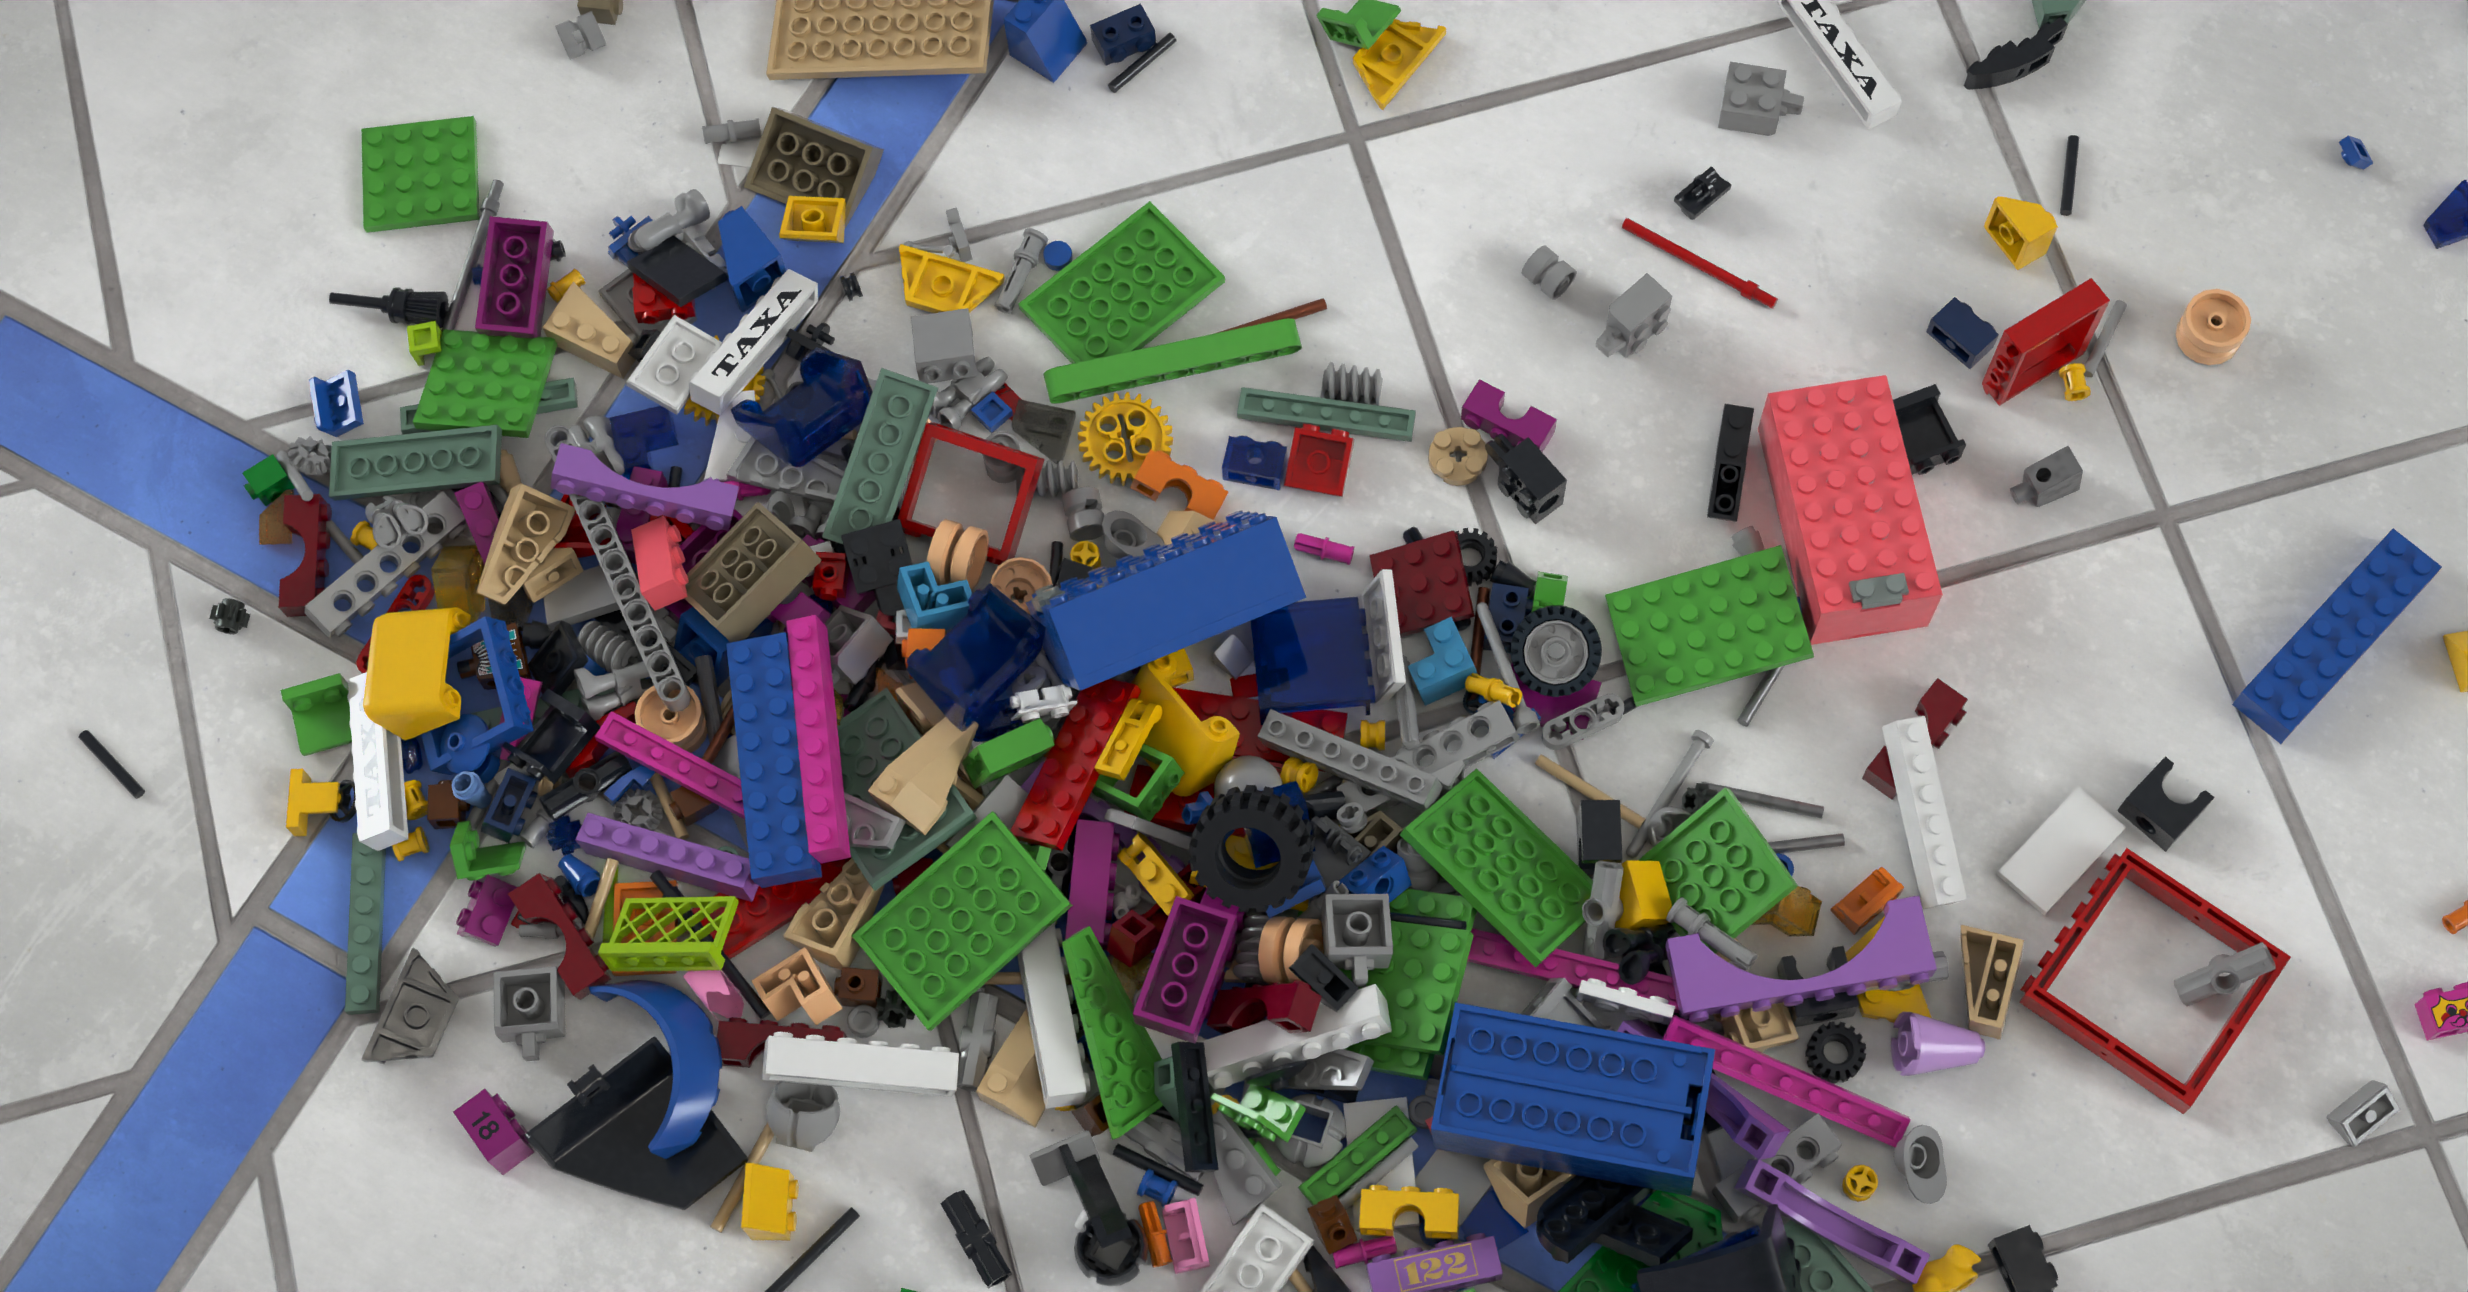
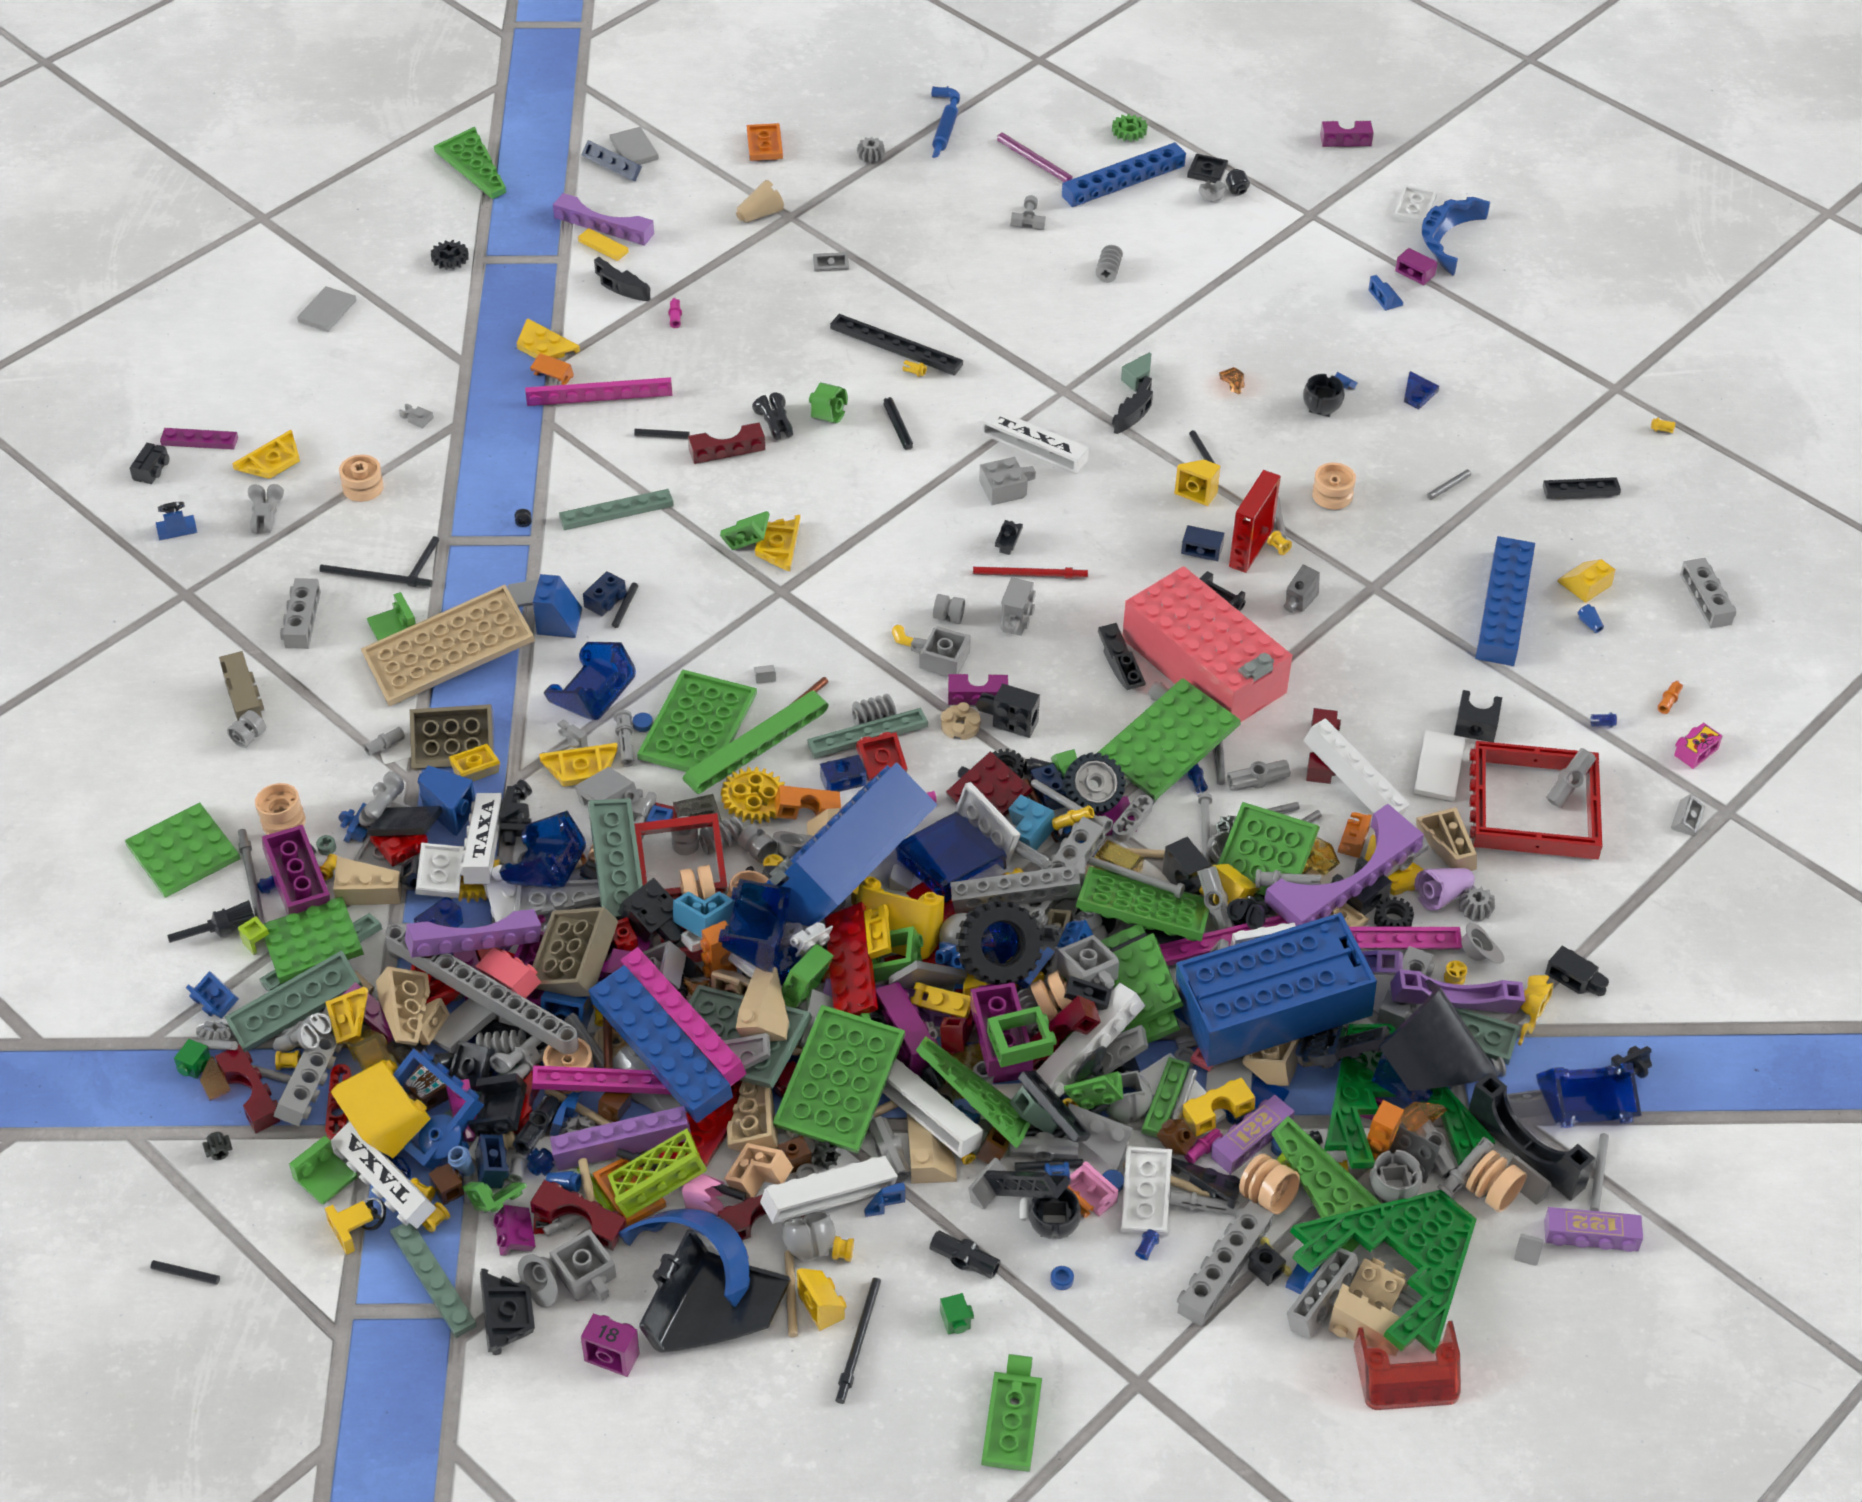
camera: 35 degrees left, 20 degrees down
none -> light nougat wheel [255,783,306,835]
none -> sand green bush [316,835,337,856]
none -> yellow wing [326,987,368,1044]
none -> black slope [499,786,530,823]
none -> light grey piece [517,1254,558,1307]
none -> clear blue windscreen [543,642,636,720]
none -> light grey slope [754,665,776,683]
none -> yellow wheel [832,1236,854,1262]
none -> blue slope [864,1182,905,1217]
none -> yellow arm [892,625,914,647]
none -> light grey hinge [911,626,971,676]
none -> bright green window [987,1006,1056,1067]
none -> light grey bar [1088,857,1185,898]
none -> clear yellow brick [1094,839,1144,872]
none -> blue tile [1102,1170,1124,1192]
none -> clear blue pin [1187,763,1208,793]
none -> clear orange slope [1219,367,1245,395]
none -> light grey piece [1227,760,1291,790]
none -> black piece [1303,374,1345,417]
none -> flat silver bar [1427,469,1471,500]
none -> light grey gear [1459,885,1496,921]
none -> blue cone [1577,604,1604,633]
none -> clear blue pin [1590,712,1617,728]

